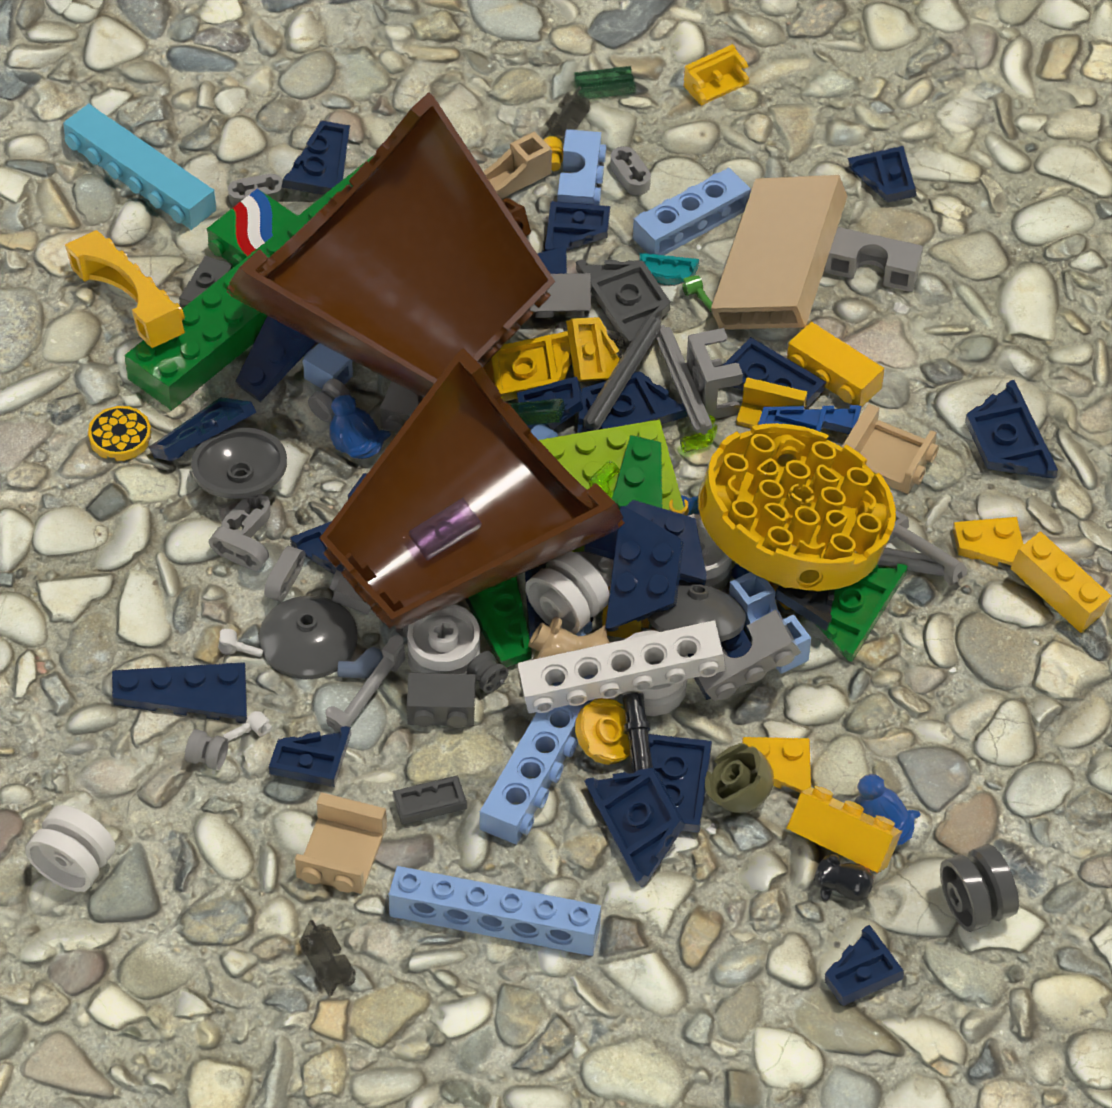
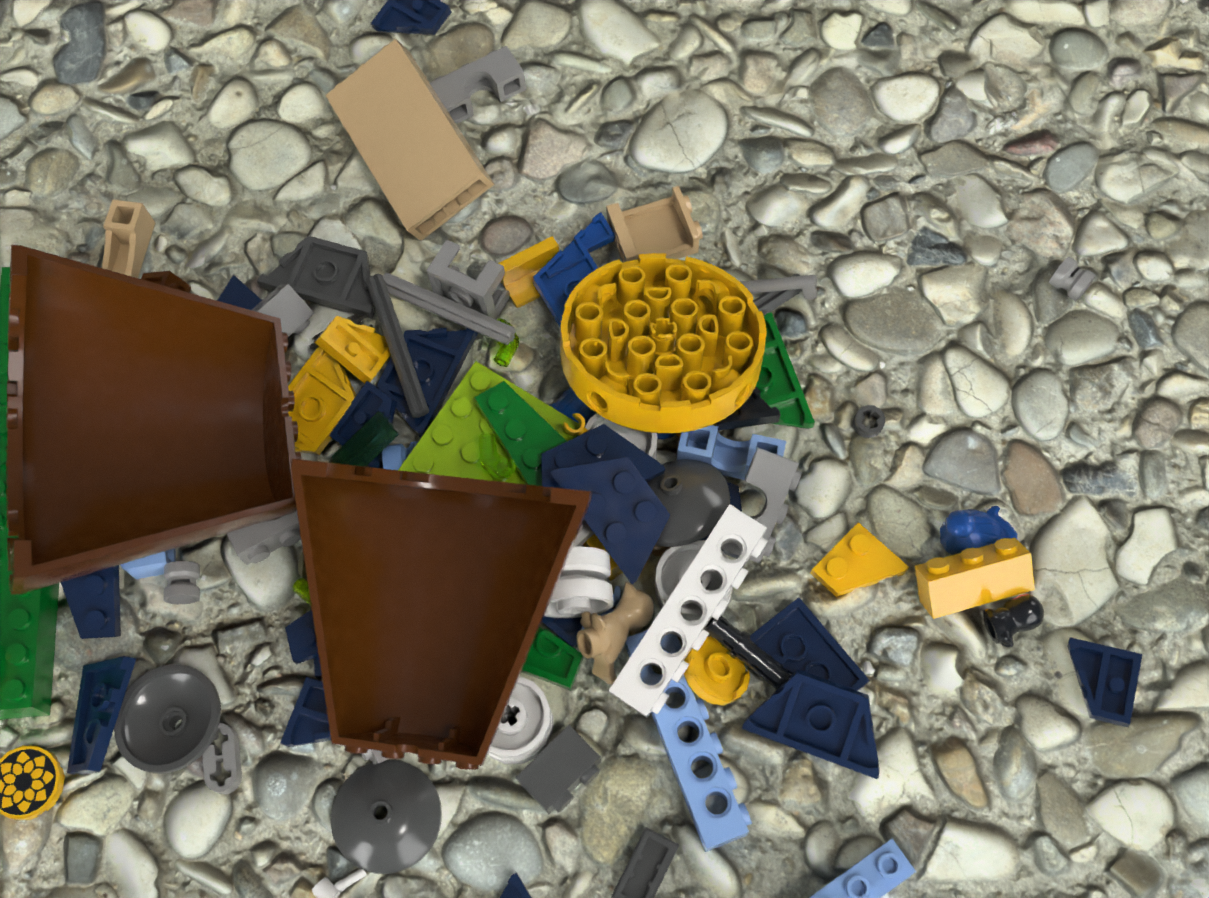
camera: 40 degrees left, 15 degrees up
light grey beam [209,526,269,571] -> none
light grey beam [264,545,305,602] -> none
light grey hinge [325,635,405,731] -> none
blue hair [329,394,391,459] -> none
sand blue arm [337,647,383,679] -> none
clear purple plate [409,498,482,561] -> none
dark grey wheel [467,651,509,693] -> none
clear smoke hinge [543,86,591,144] -> none
yellow cylinder [543,136,564,171] -> none
dark blue wing [545,201,610,251] -> none
light blue arch [557,129,606,205] -> none
clear green tile [574,66,636,100] -> none
light grey beam [610,146,651,195] -> none
light blue brick [633,168,751,255] -> none
teal tile [639,253,699,285] -> none
bright green hand [682,275,713,312] -> none
yellow hinge [684,44,749,106] -> none
olive cylinder [705,743,774,813] -> none
dark blue wing [722,337,826,408] -> none
yellow brick [787,322,885,407] -> none
dark grey wheel [939,844,1019,932] -> none
yellow wing [953,517,1024,567] -> none
dark blue wing [965,380,1058,479] -> none
yellow brick [1010,531,1111,633] -> none
none -> dark grey bush [853,405,885,438]

